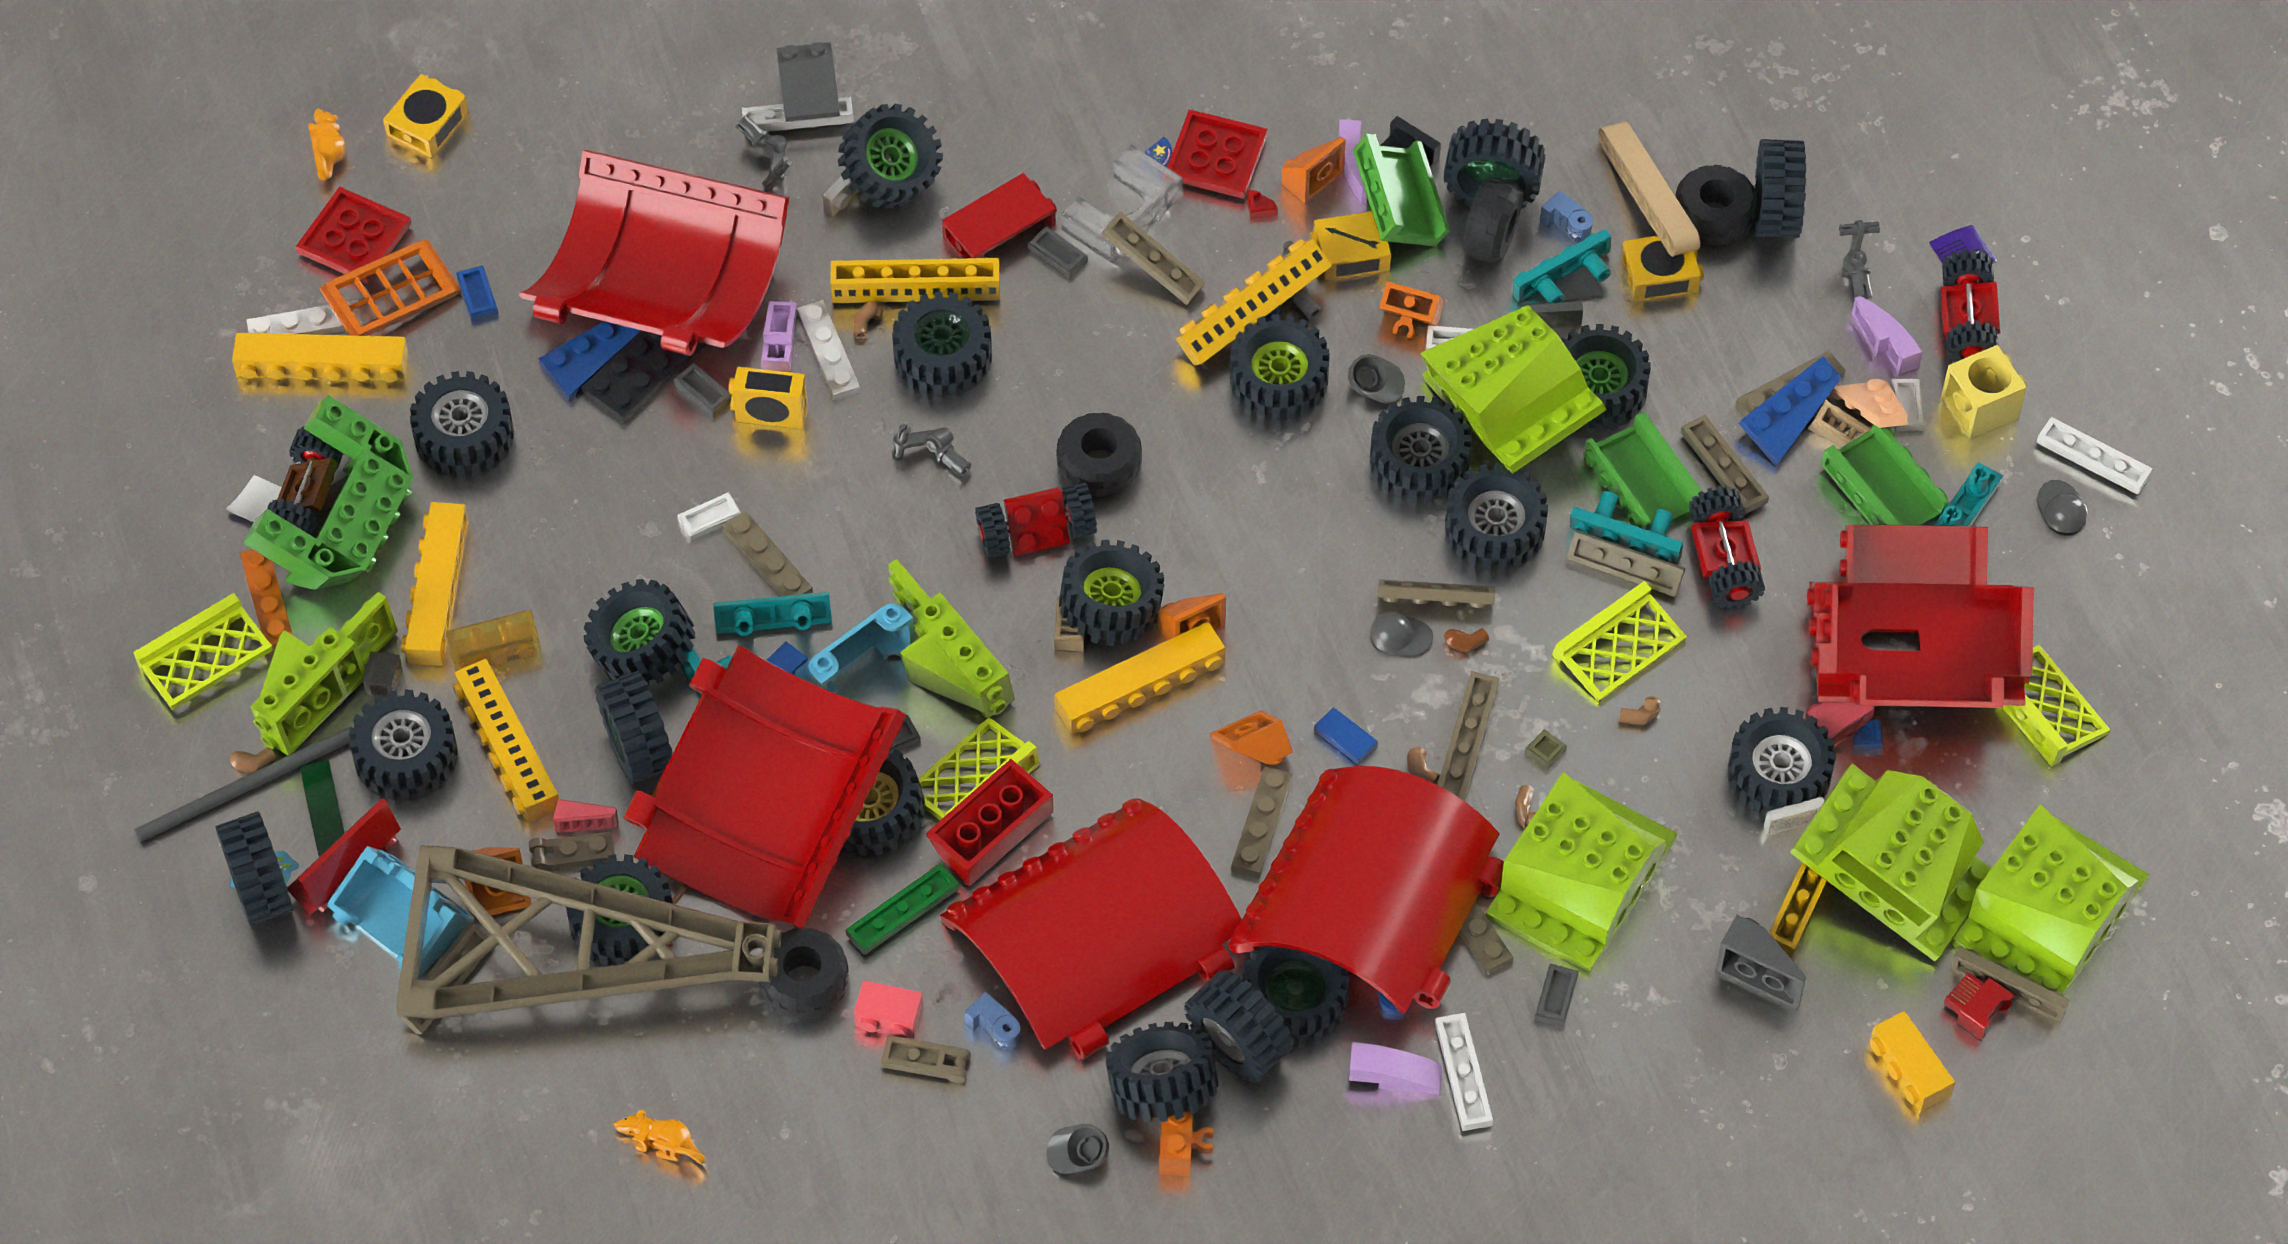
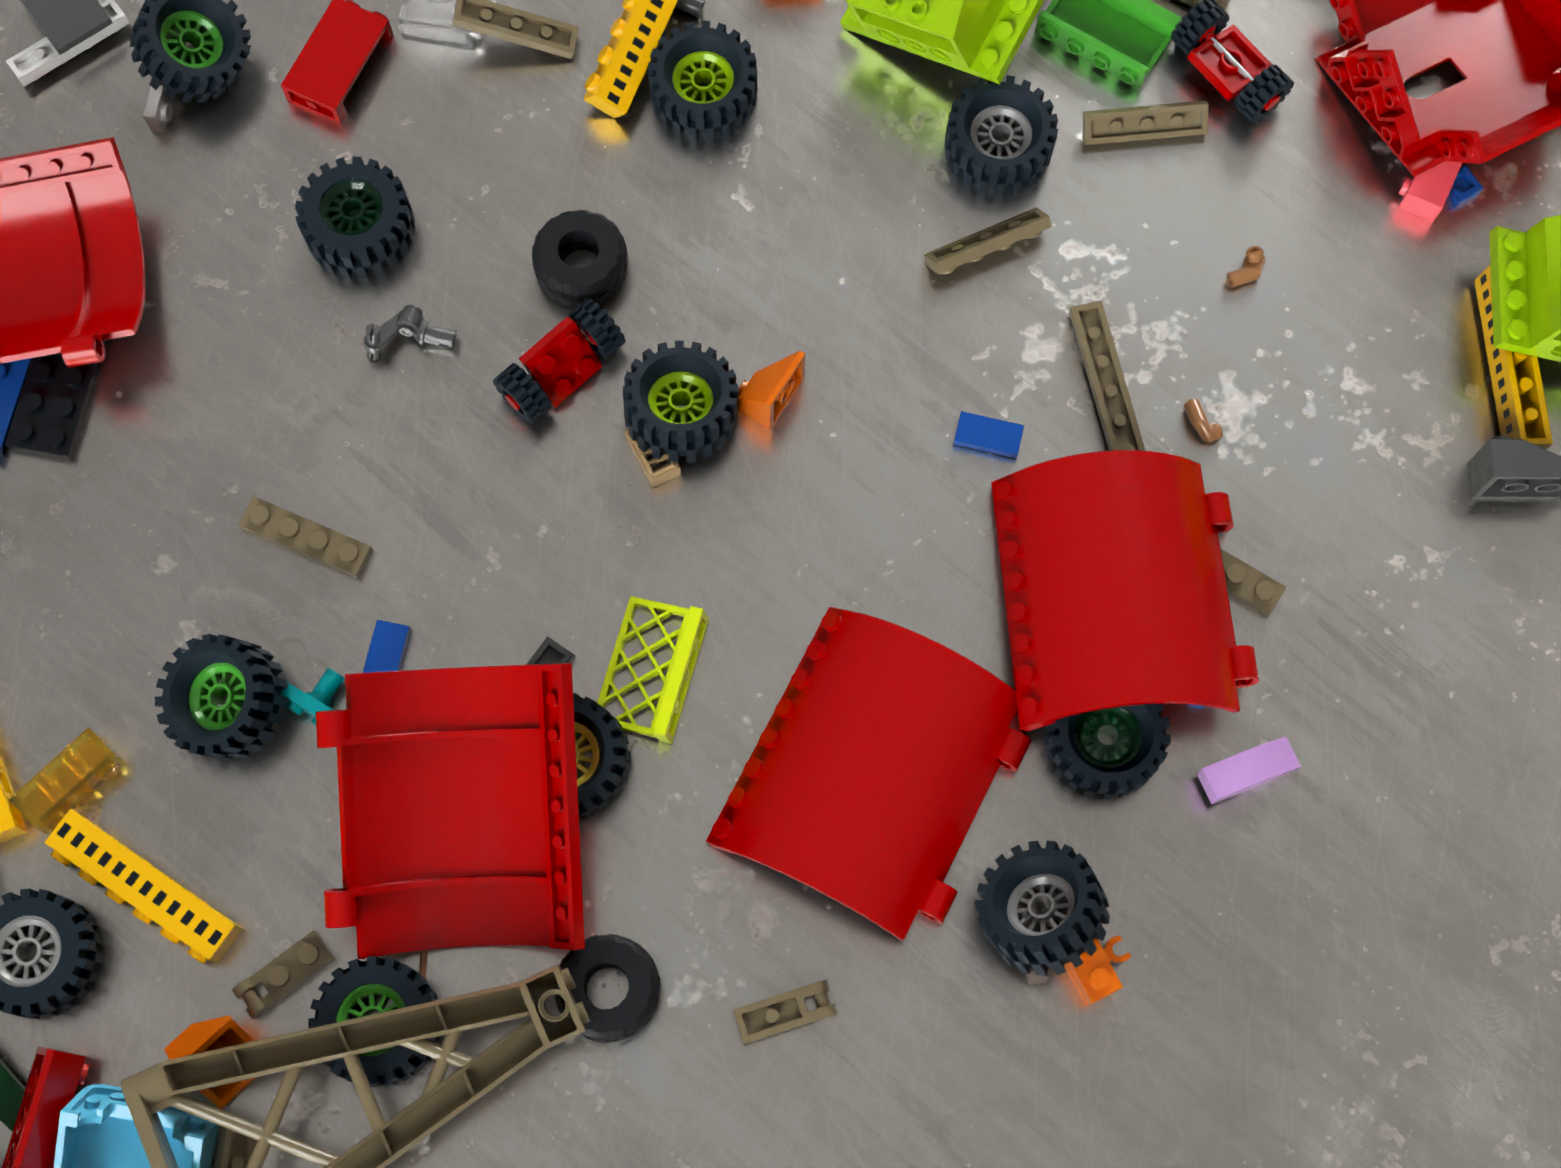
camera: 30 degrees left, 15 degrees up
coral slope [553,799,619,833] -> none
black wheel [595,671,673,784] -> none
dark grey tile [674,363,732,417] -> none
white tile [678,492,741,541] -> none
teal plate [713,592,832,636] -> none
brick [729,367,808,429] -> none
dark grey pin [735,114,792,190] -> none
lavender slope [761,301,797,372] -> none
medium azure windscreen [794,603,915,694] -> none
white plate [797,300,861,401] -> none
yellow brick [830,258,1000,303] -> none
green plate [845,863,959,956] -> none
medium nougat arm [854,301,883,339] -> none
coral brick [854,980,923,1038] -> none
lime wedge [887,559,1015,719] -> none
red slope [926,759,1054,887] -> none
medium blue leg [964,992,1020,1050] -> none
dark grey tile [1028,226,1088,278] -> none
dark grey cap [1047,1124,1109,1174] -> none
yellow brick [1054,621,1226,735] -> none
black wheel [1184,970,1293,1082] -> none
orange slope [1210,710,1293,765] -> none
dark tan plate [1231,766,1293,879] -> none
dark grey cap [1348,354,1405,404] -> none
black wheel [1370,396,1472,503] -> none
dark grey cap [1370,612,1433,657] -> none
medium nougat arm [1407,746,1440,784] -> none
white plate [1435,1013,1493,1131] -> none
dark orange arm [1444,628,1489,653] -> none
lime wedge [1485,771,1678,974] -> none
olive tile [1525,729,1567,770] -> none
dark grey tile [1535,964,1579,1027] -> none
neon yellow fence [1552,581,1687,703] -> none
teal plate [1570,491,1683,563] -> none
black wheel [1728,707,1836,814] -> none
white tile [1764,797,1824,835] -> none

